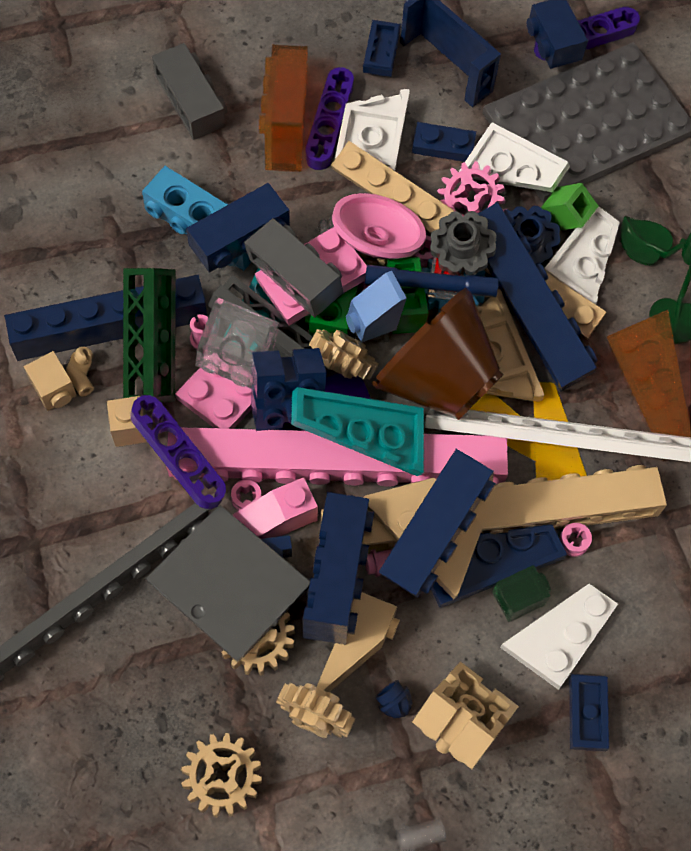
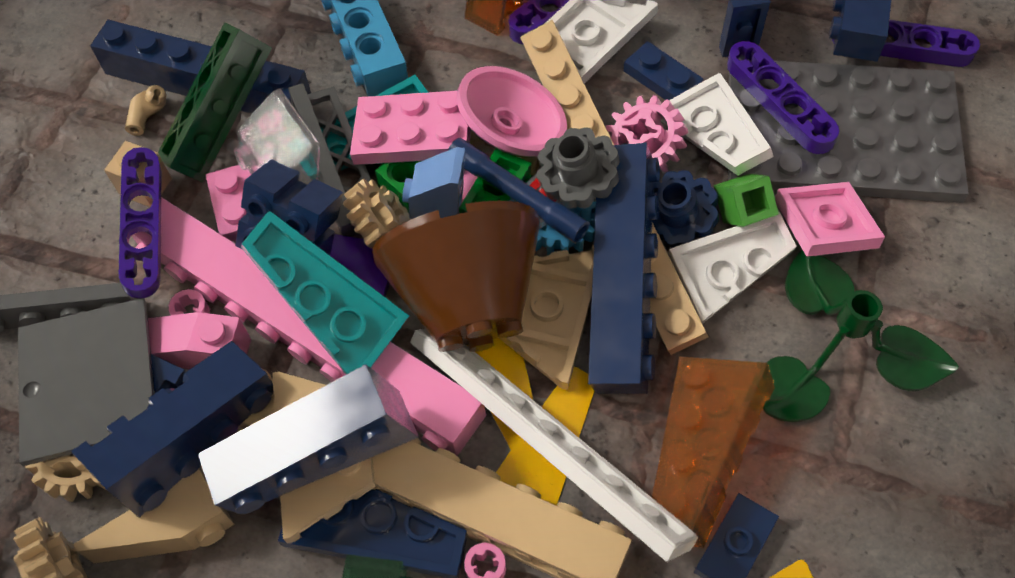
camera: 40 degrees right, 5 degrees down
tan brick [23,351,77,411] -> none
dark blue brick [186,183,290,273] -> none
dark grey brick [244,218,344,318] -> none
none -> dark purple beam [727,41,839,154]
none -> bright pink plate [775,182,885,257]

